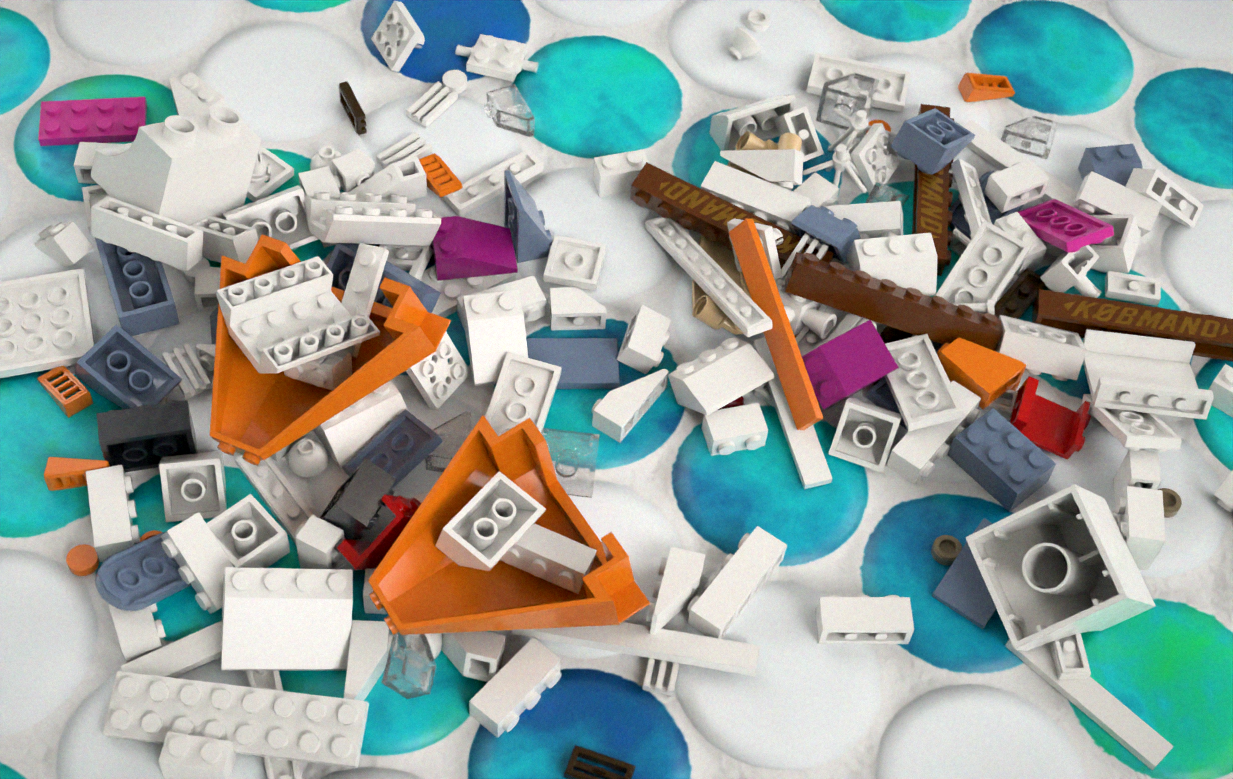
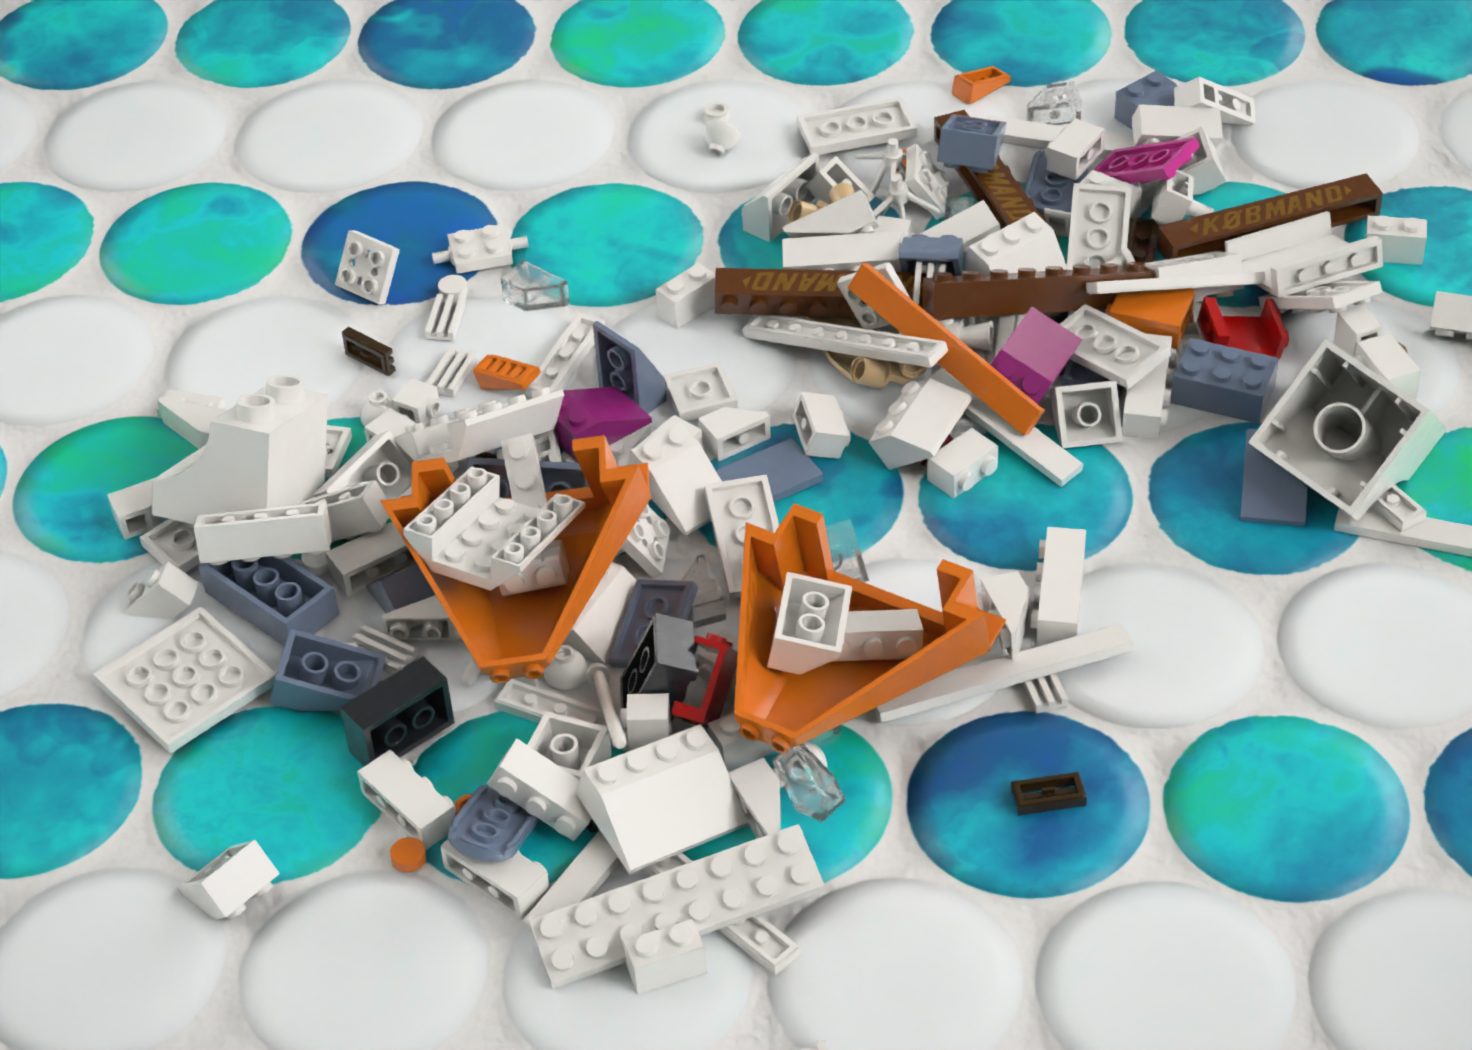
camera: 20 degrees left, 10 degrees down
orange slope [37,365,93,418] -> none
dark pink plate [38,97,147,146] -> none
orange slope [44,457,110,491] -> none
white slope [159,451,227,522] -> none
white slope [348,156,427,201] -> none
white slope [441,631,506,682] -> none
white brick [469,637,561,738] -> none
white slope [591,368,669,443] -> none
white brick [815,595,914,644] -> none
clear slope [816,73,879,130] -> none
dark tan tile [931,535,962,566] -> none
white plate [951,159,992,240] -> none
white plate [1105,271,1161,306] -> none
none -> white bar [586,663,627,749]
none -> white tile [1086,271,1265,294]

